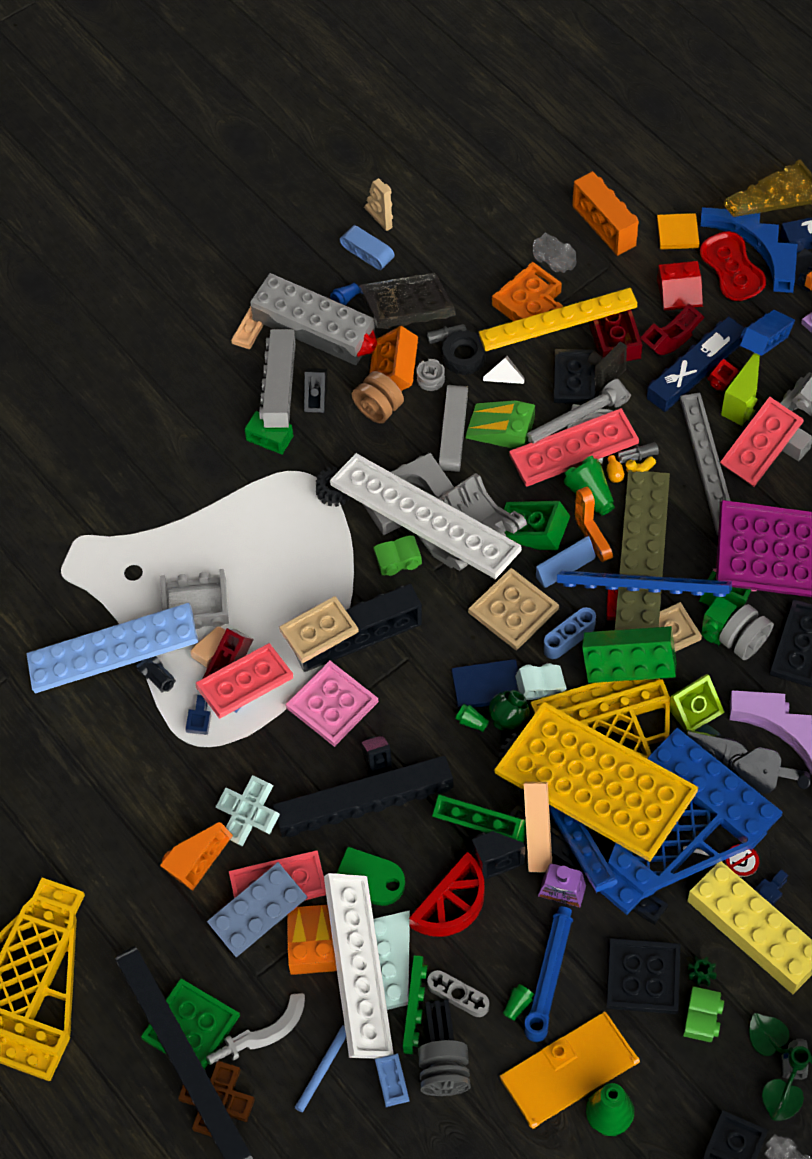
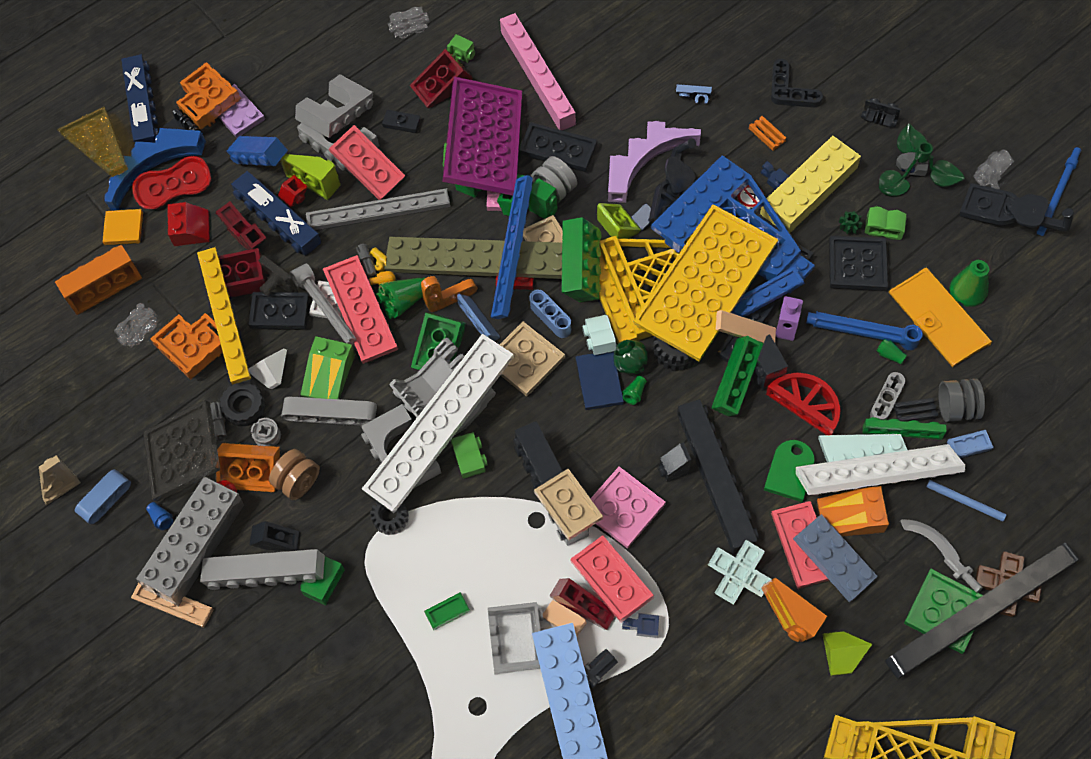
camera: 90 degrees left, 5 degrees up
none -> green tile [424,592,470,631]
none -> lime slope [823,631,872,676]

